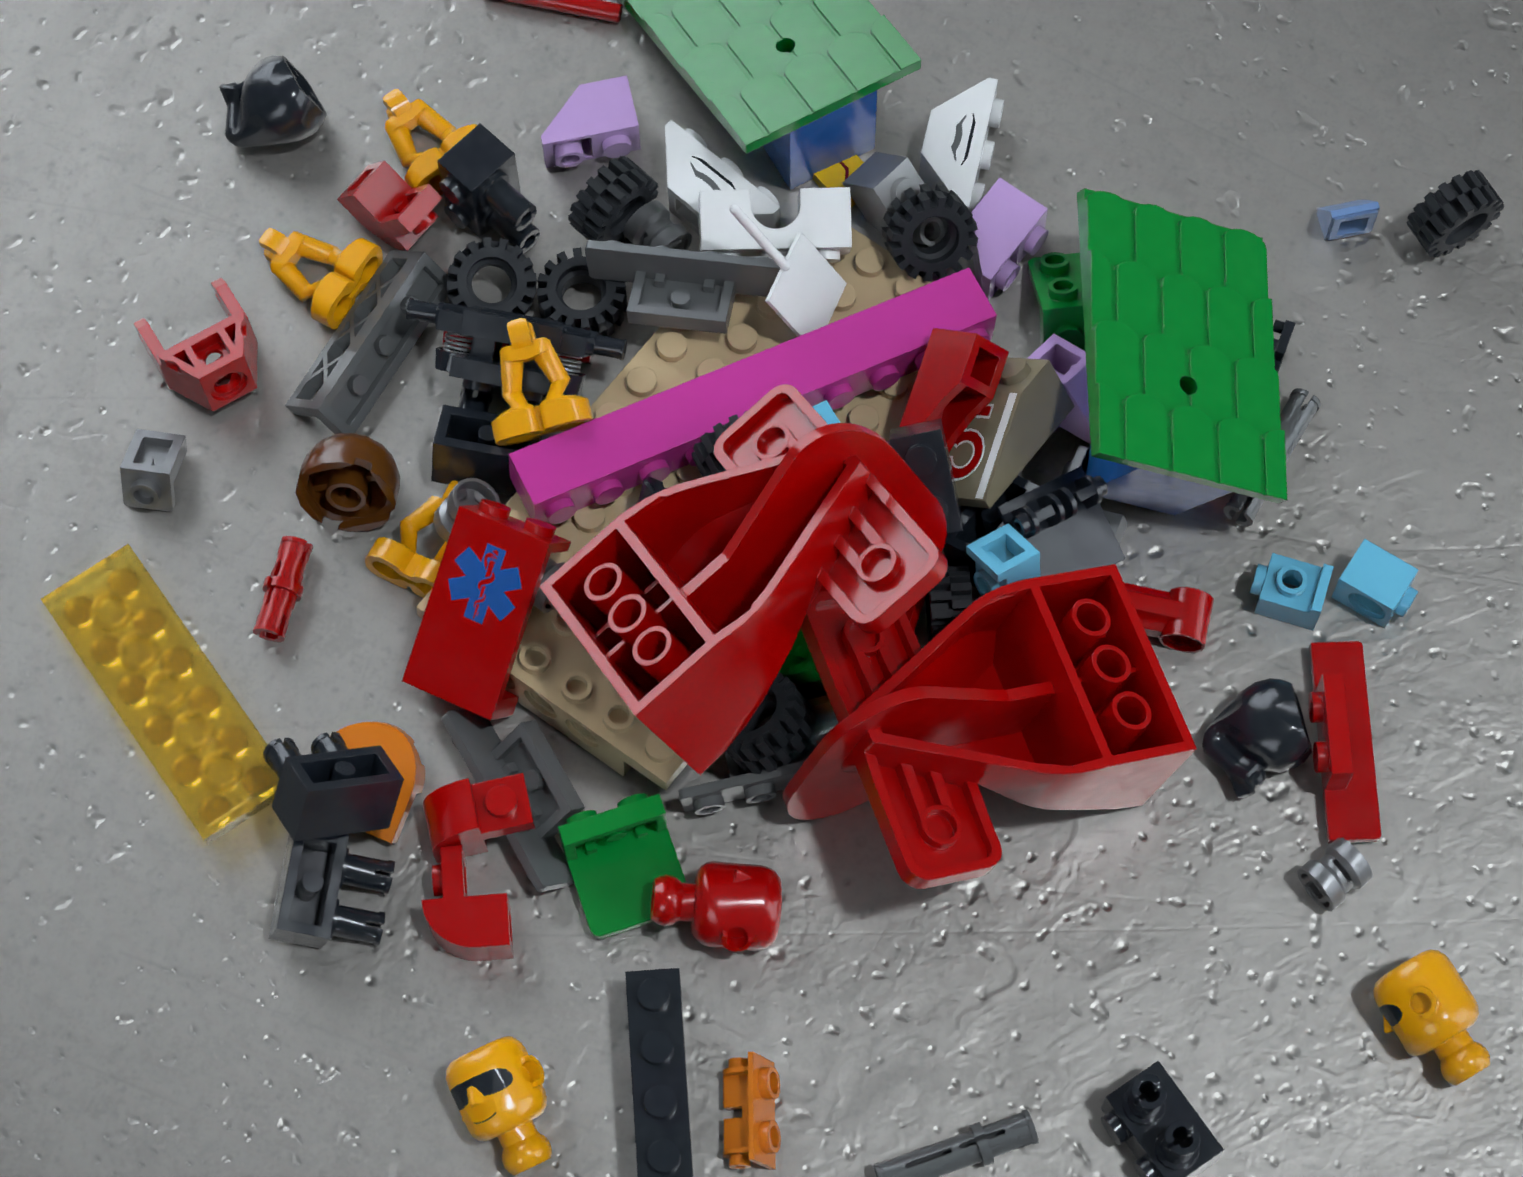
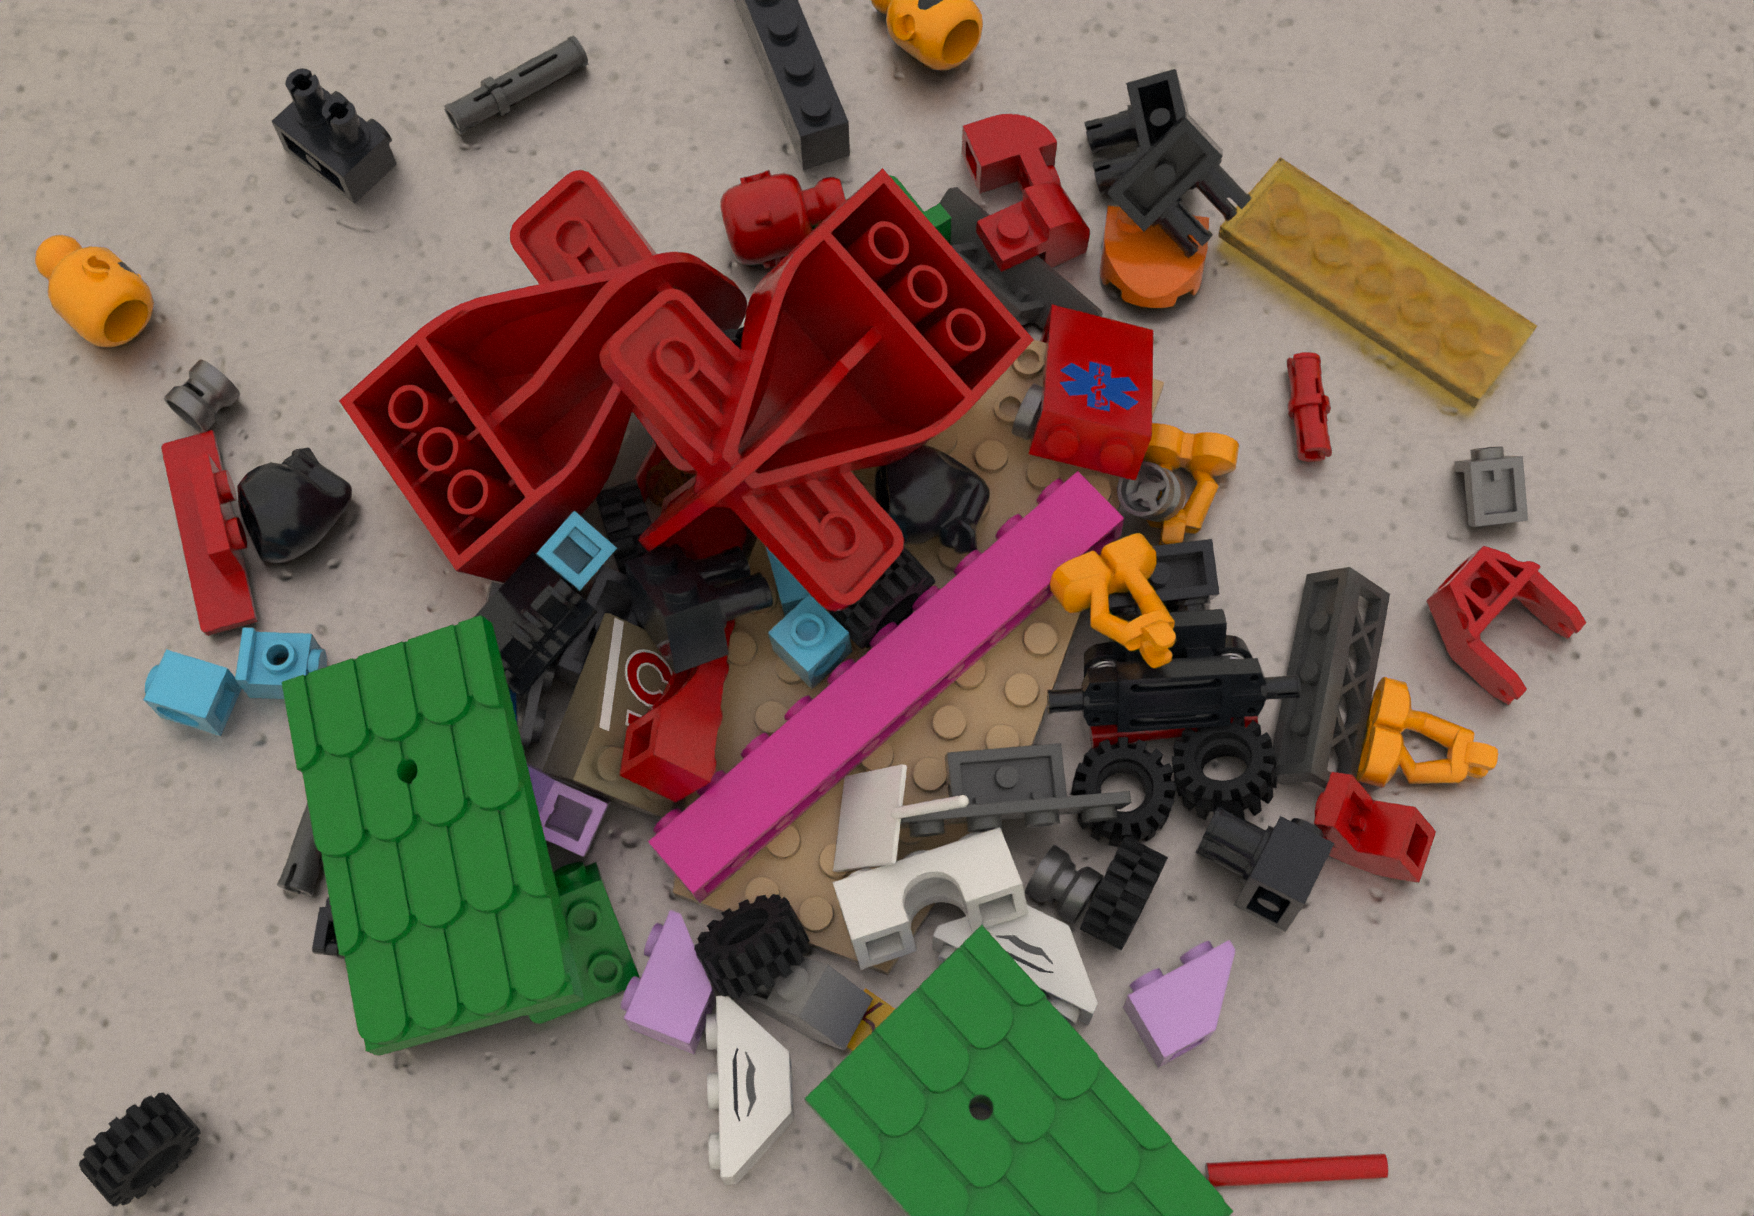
camera: 165 degrees right, 0 degrees up
black piece [219,55,327,147] -> none
reddish brown cylinder [295,433,400,532] -> none
light orange piece [382,89,477,196] -> none
orange hinge [723,1051,781,1170] -> none
red piece [1124,583,1214,653] -> none
medium blue slope [1316,200,1380,241] -> none

